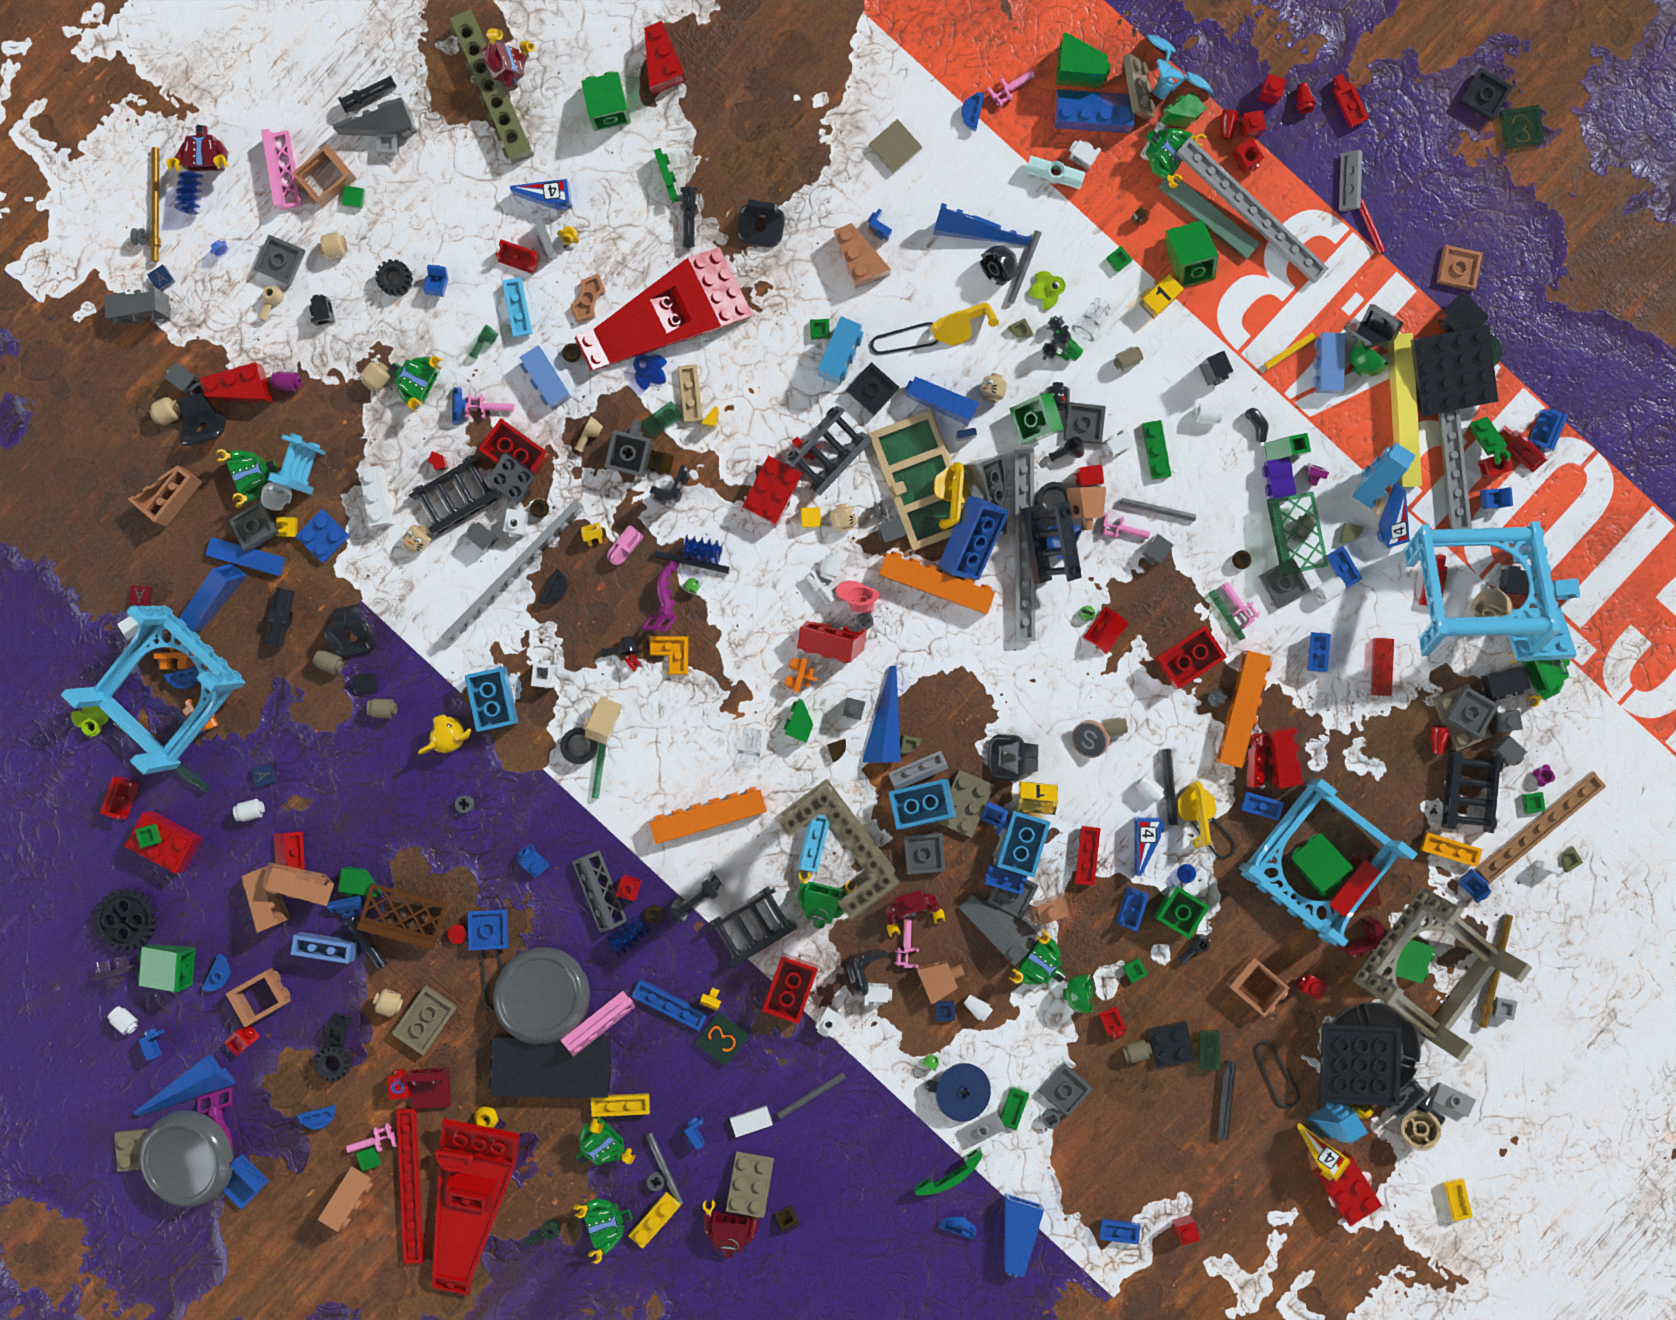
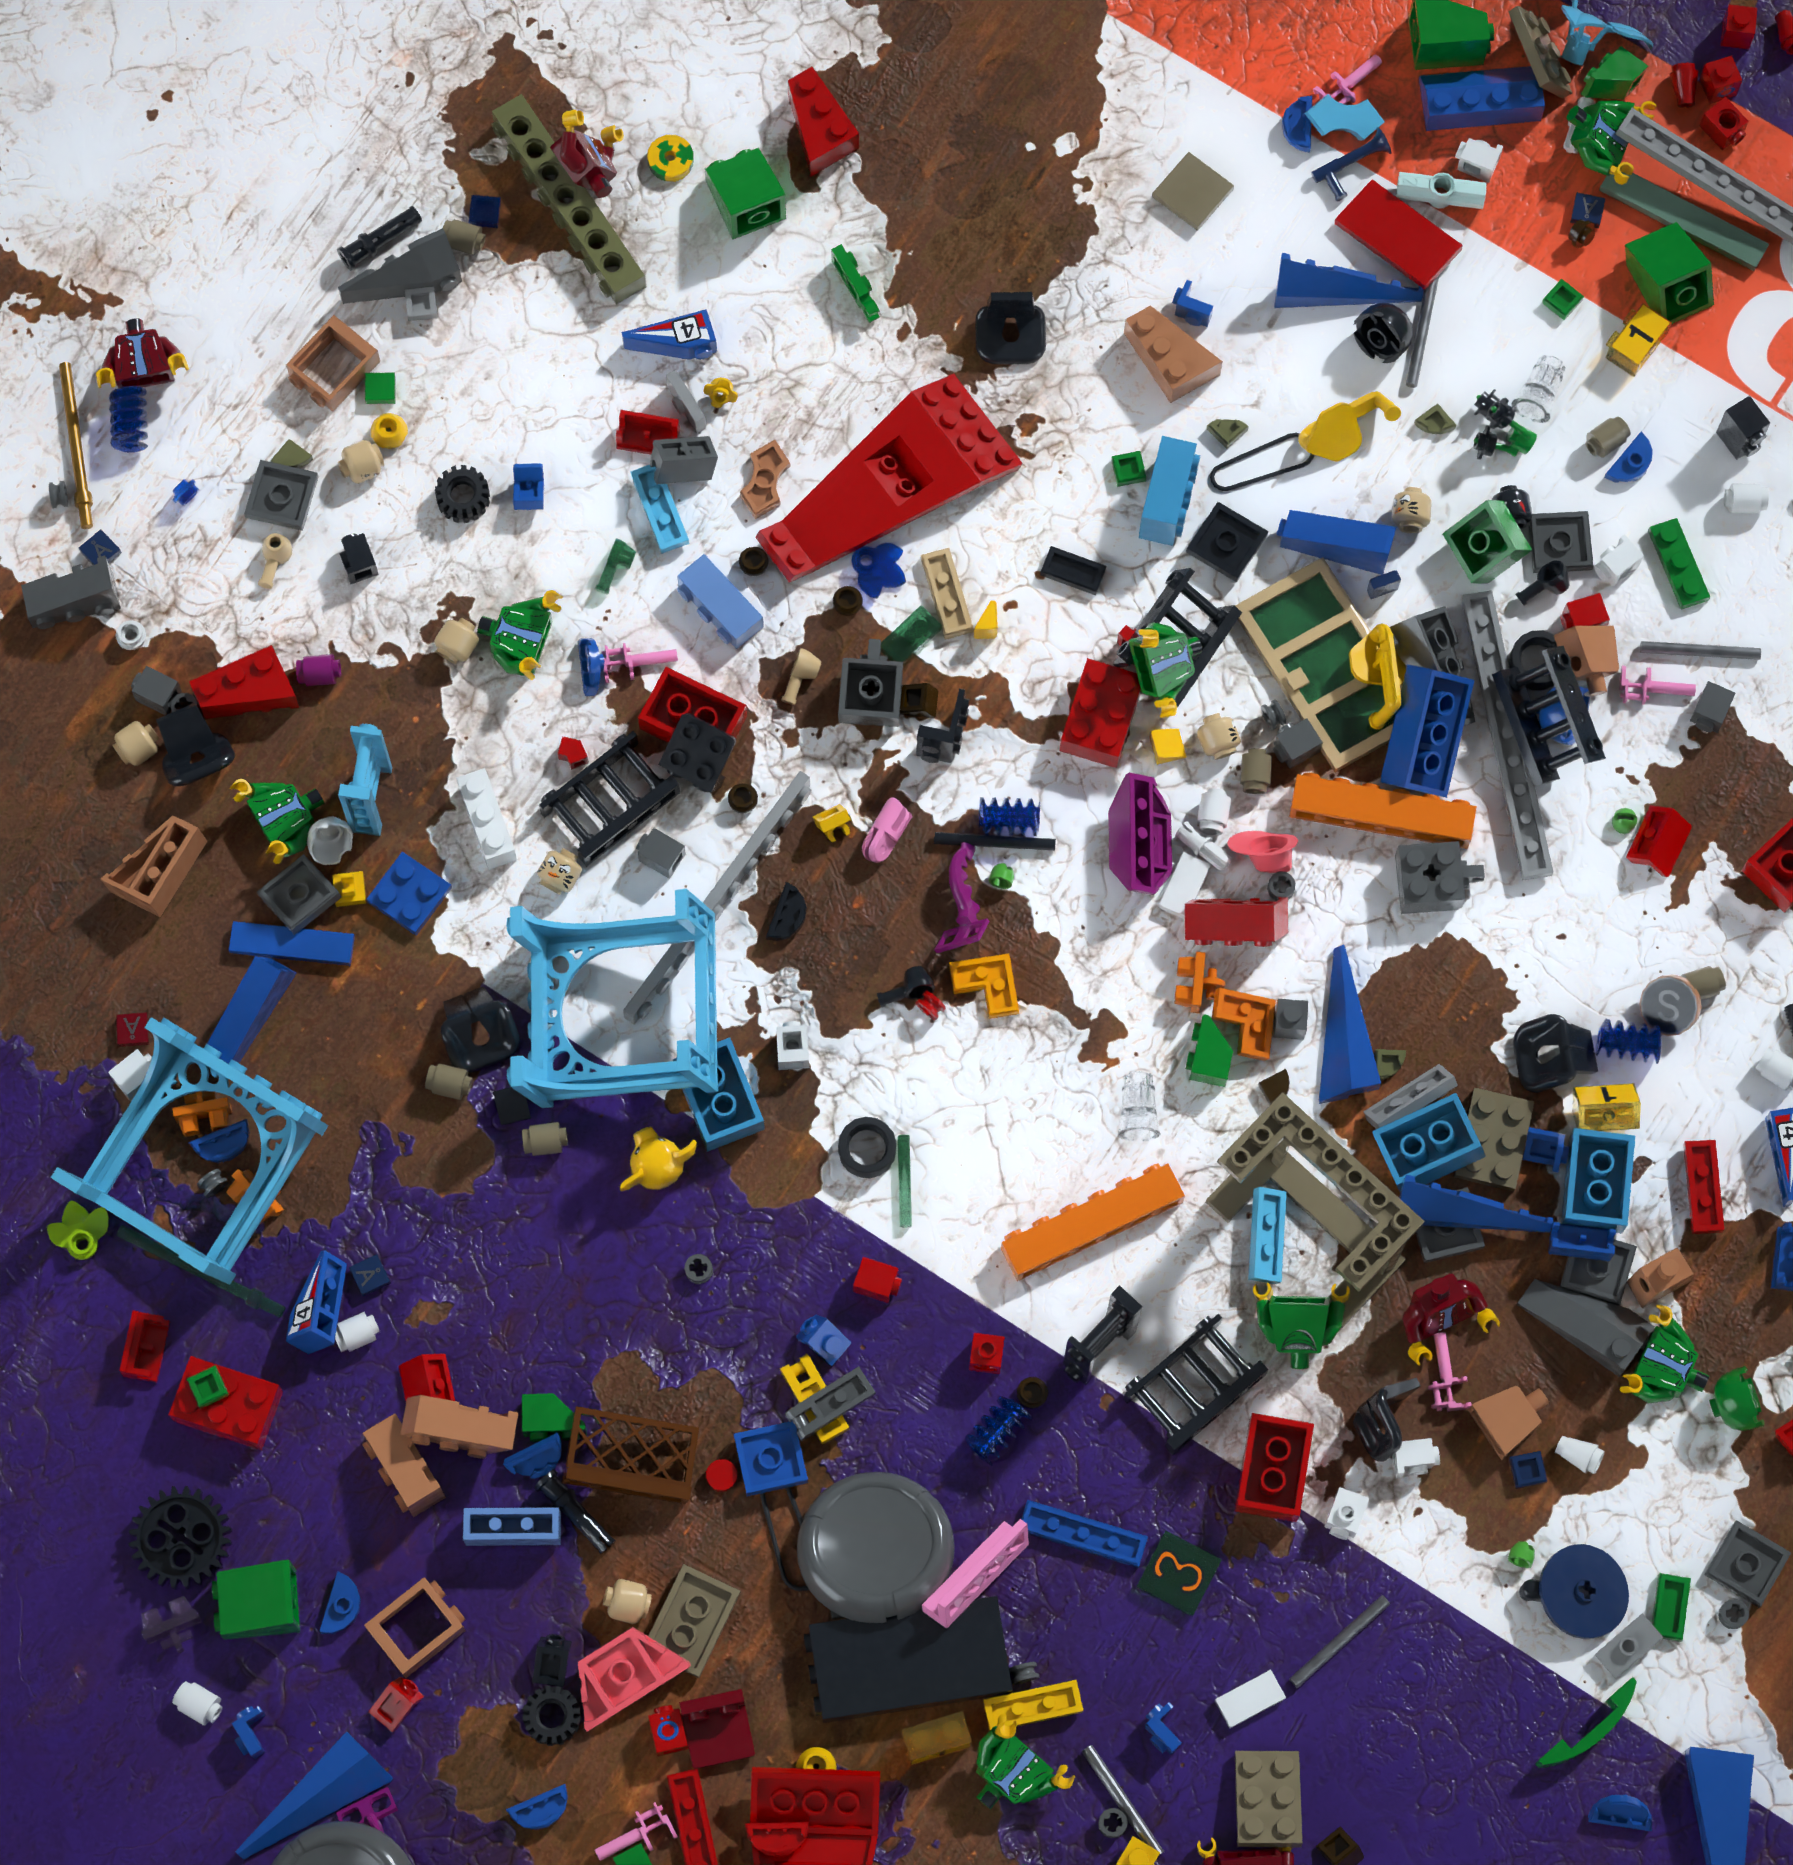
camera: 10 degrees left, 15 degrees down
bright pink fence [261,129,302,210] -> none
black piece [265,588,295,647] -> none
white brick [503,508,530,539] -> none
dark grey fence [572,850,628,932] -> none
tan brick [583,697,622,745] -> none
black pin [680,187,697,248] -> none
yellow tile [699,988,721,1011] -> none
lime plate [1028,271,1066,310] -> none
none -> white plate [116,620,146,650]
none -> dark grey bush [197,1169,229,1198]
none -> olive tile [270,439,313,468]
none -> blue slope [286,1250,347,1355]
none -> yellow plate [370,413,408,449]
none -> dark tan brick [442,219,486,255]
none -> clear blue tile [469,195,501,228]
none -> medium azure arch [506,889,718,1108]
none -> coral wing [578,1627,691,1732]
none -> yellow piece [647,135,694,182]
none -> dark grey hinge [650,436,718,484]
none -> yellow plate [780,1354,849,1444]
none -> dark grey plate [785,1366,876,1441]
none -> dark brown plate [833,586,863,616]
none -> red brick [853,1257,902,1303]
none -> clear yellow brick [901,1711,972,1765]
none -> dark grey bush [1009,1662,1040,1685]
none -> black tile [1040,546,1107,595]
none -> magenta wedge [1108,772,1172,895]
none -> green torso [1129,622,1203,718]
none -> white tile [1159,852,1211,919]
none -> olive tile [1206,419,1249,449]
none -> orange plate [1212,988,1276,1061]
none -> dark tan brick [1240,748,1272,794]
none -> medium azure tile [1304,94,1385,141]
none -> dark blue piece [1311,127,1392,201]
none -> red tile [1335,179,1463,290]
none -> dark grey hinge [1395,841,1485,914]
none -> blue wedge [1399,1175,1553,1233]
none -> dark blue tile [1570,192,1606,229]
none -> clear blue piece [1596,1018,1662,1064]
none -> blue plate [1604,431,1653,483]

